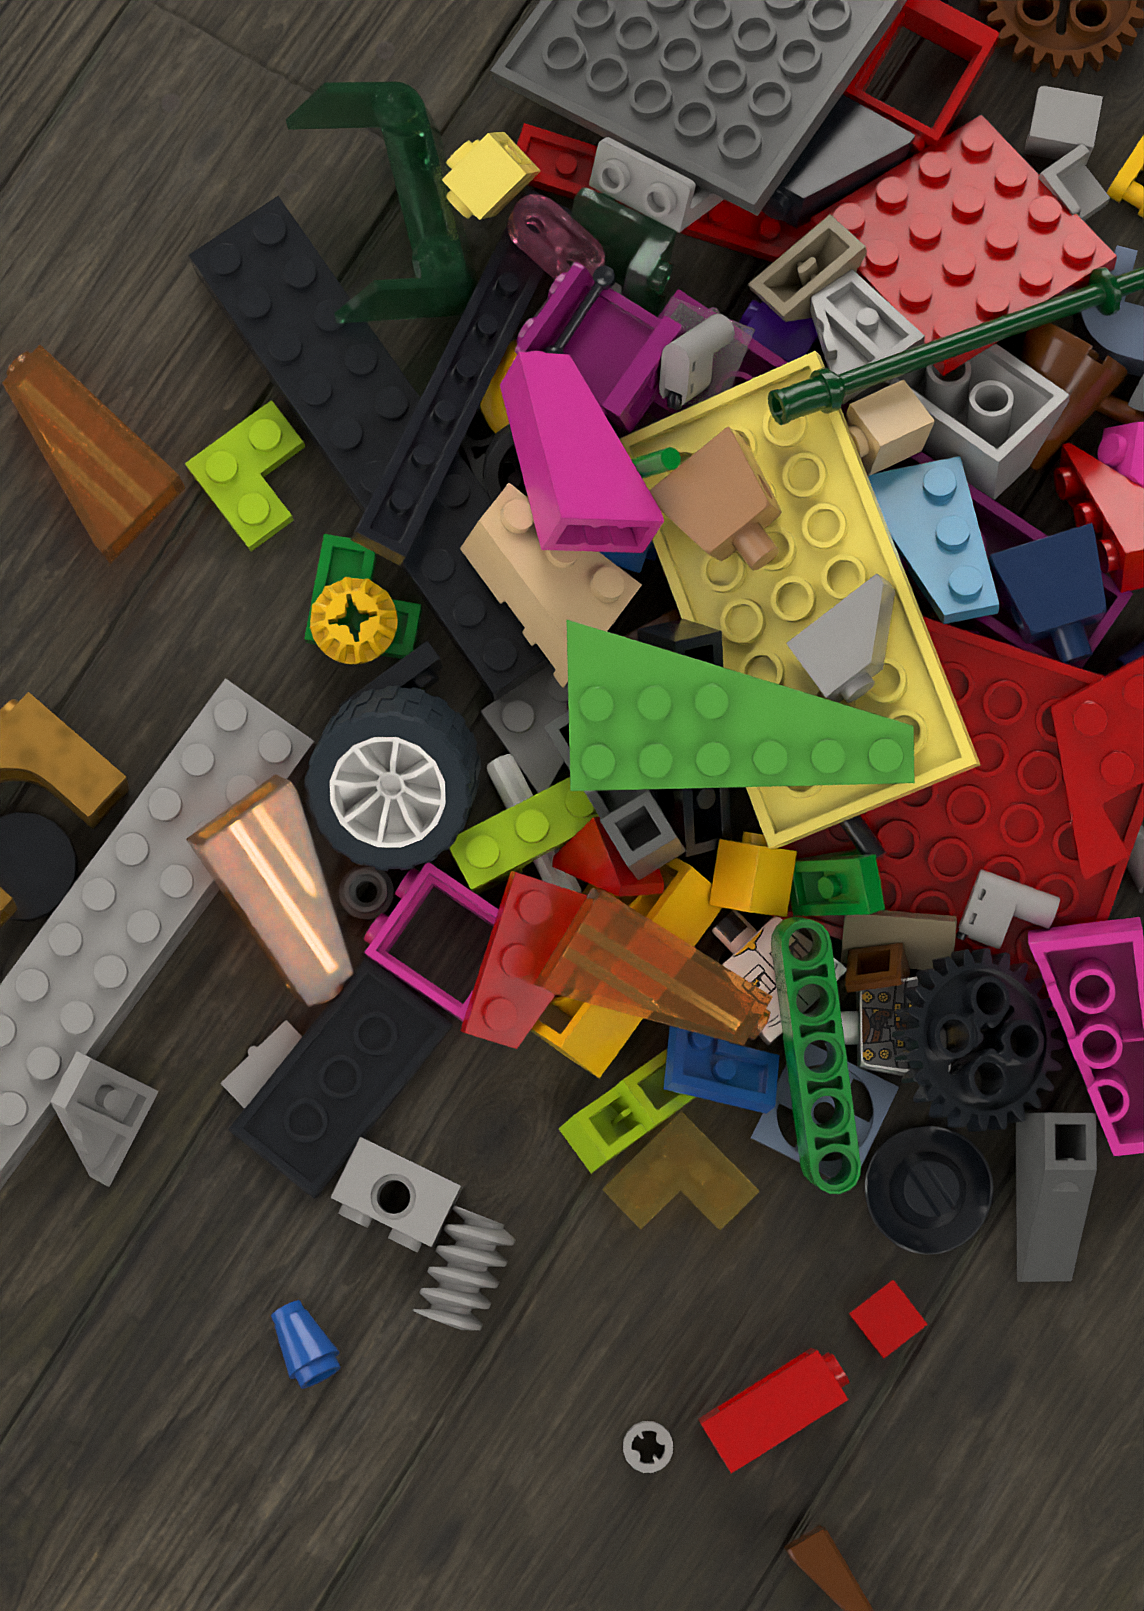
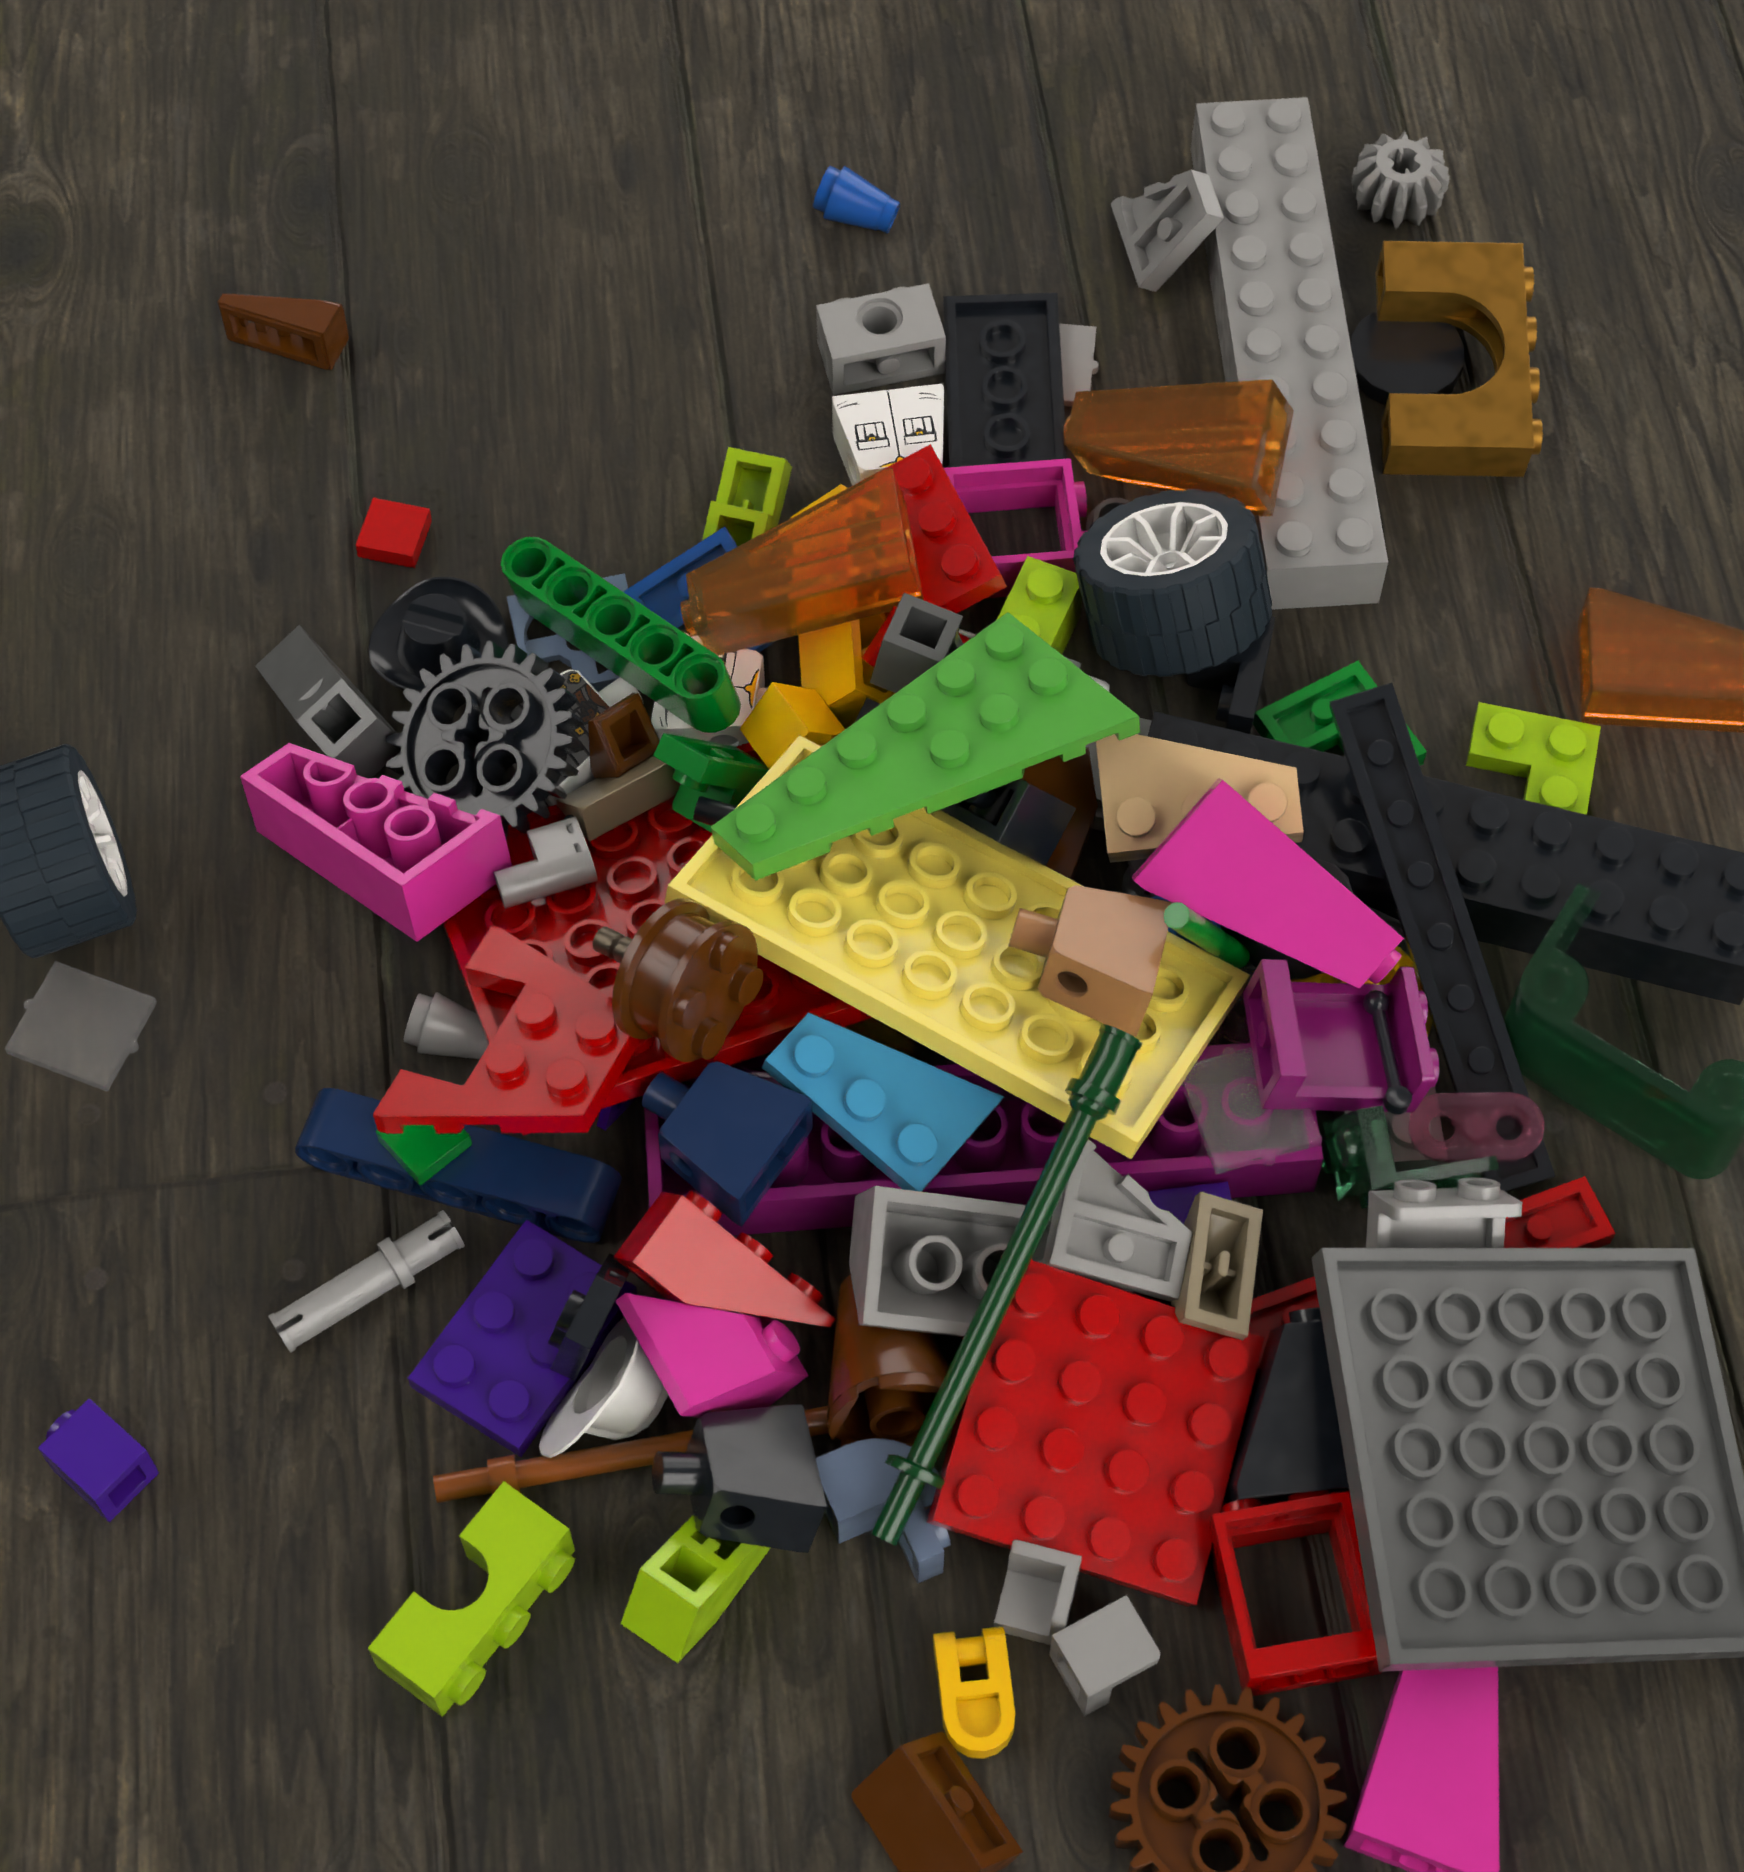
camera: 135 degrees right, 20 degrees down
yellow gear [310,577,398,664] -> none
light grey piece [413,1205,516,1330] -> none
light yellow brick [442,132,541,220] -> none
clear yellow plate [602,1111,760,1231] -> none
light grey bush [623,1421,673,1473] -> none
light grey piece [659,314,735,410] -> none
red window [698,1348,850,1474] -> none
light grey slope [786,574,895,703] -> none
tan brick [845,379,935,476] -> none
none -> reddish brown wheel [593,898,763,1062]
none -> white torso [832,383,944,504]

